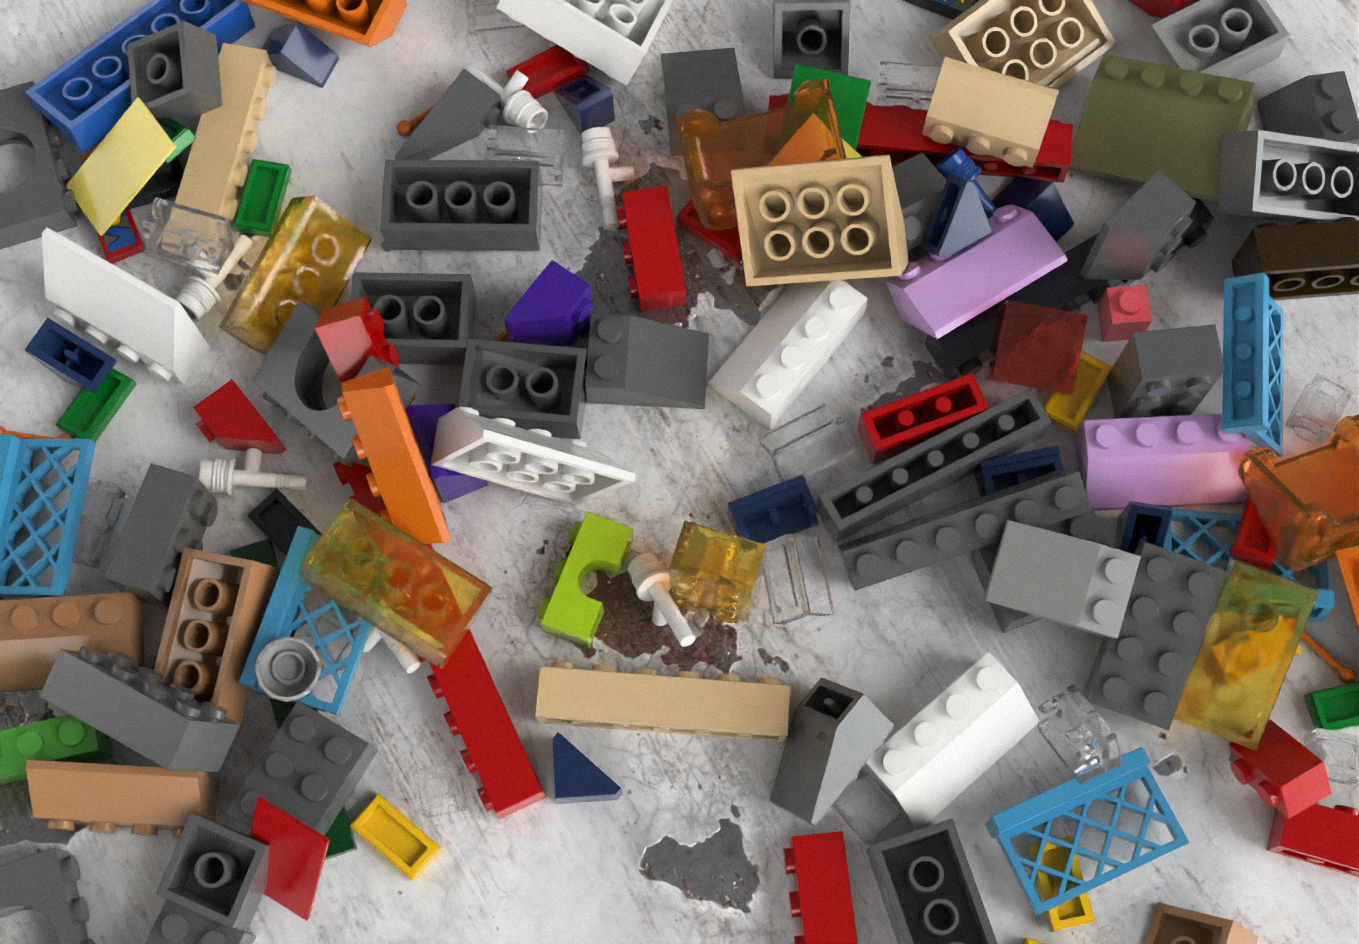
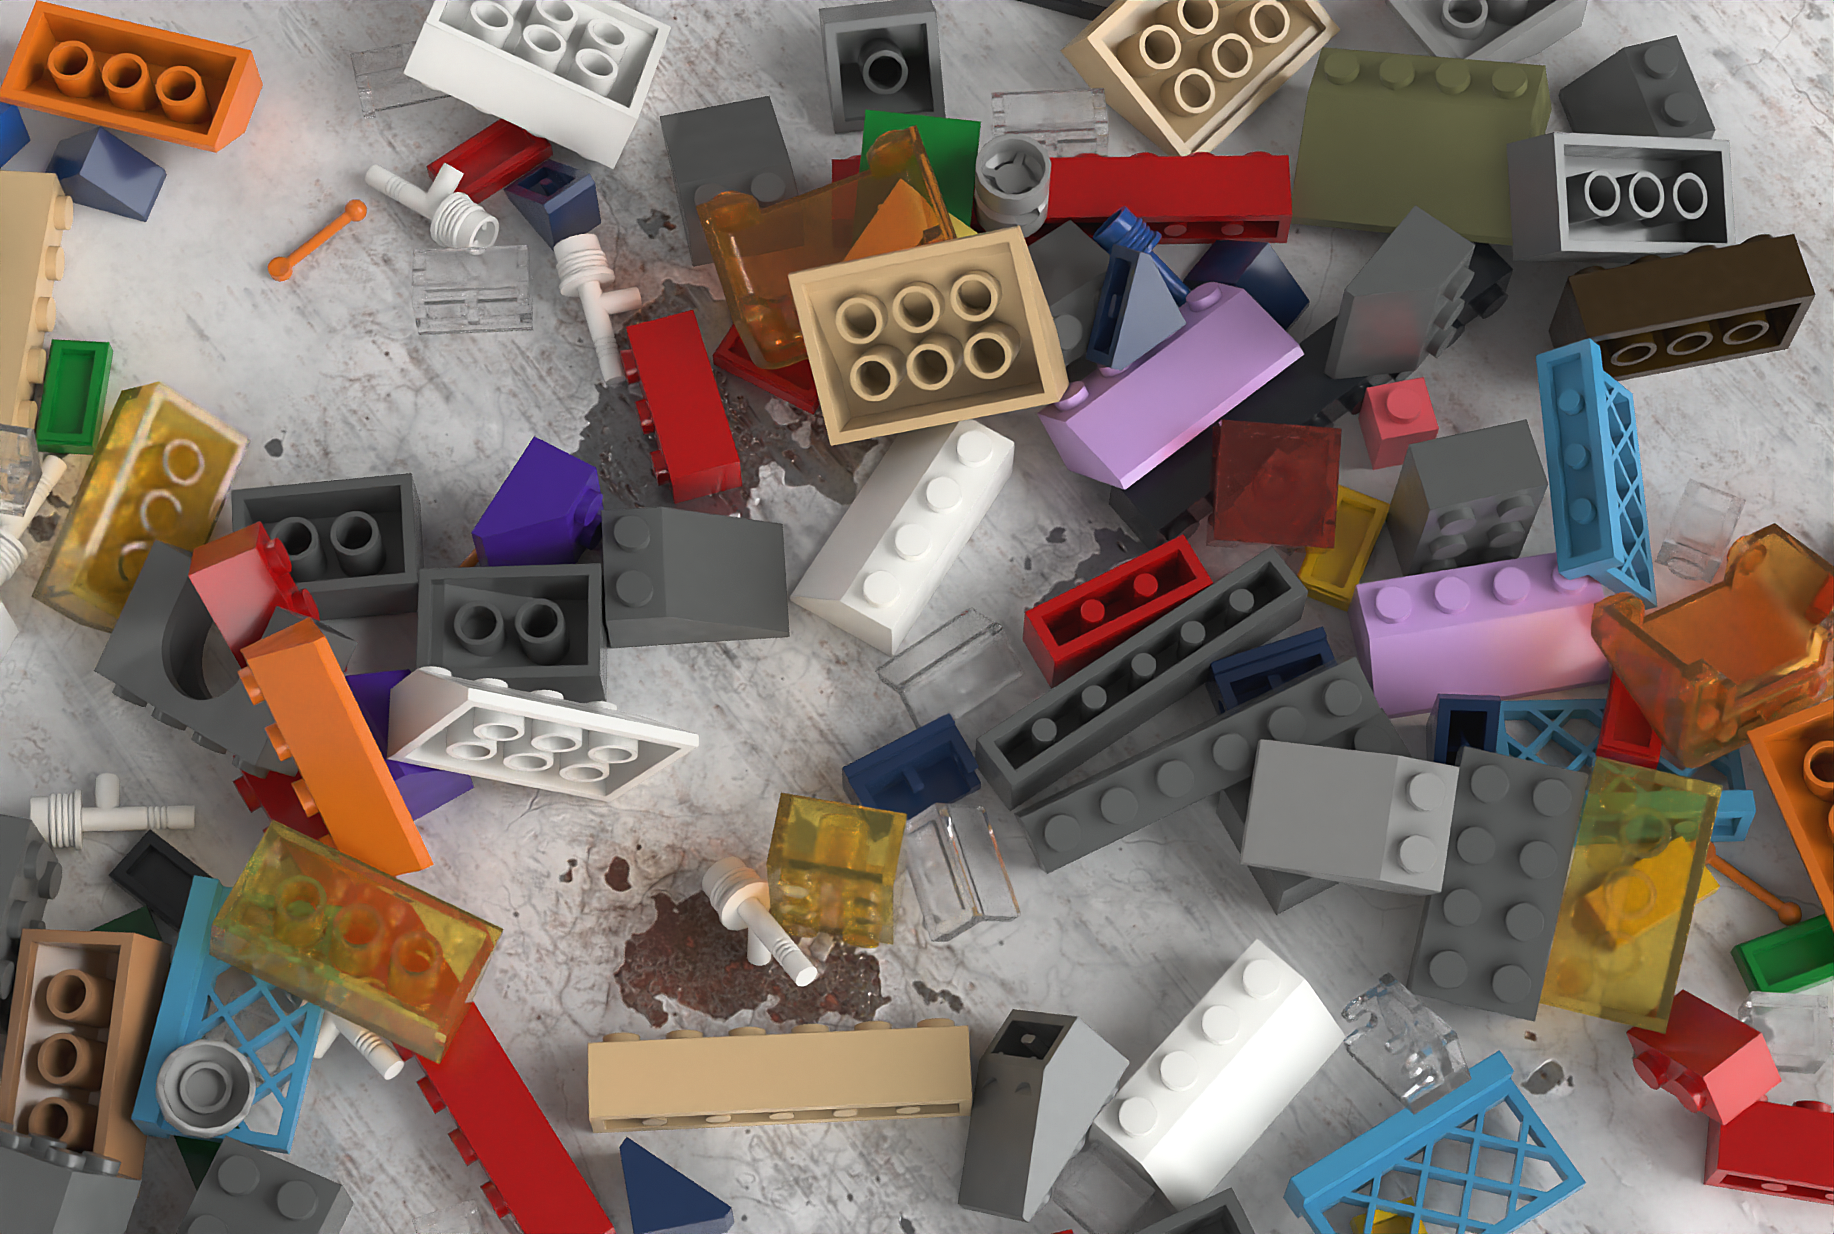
camera: 10 degrees left, 5 degrees down
red slope [193,379,286,454] -> none
dark grey brick [380,160,543,251] -> none
dark grey slope [395,69,502,160] -> none
lime arch [538,512,634,649] -> none
tan slope [922,57,1059,168] -> none
none -> light grey wheel [974,133,1051,237]

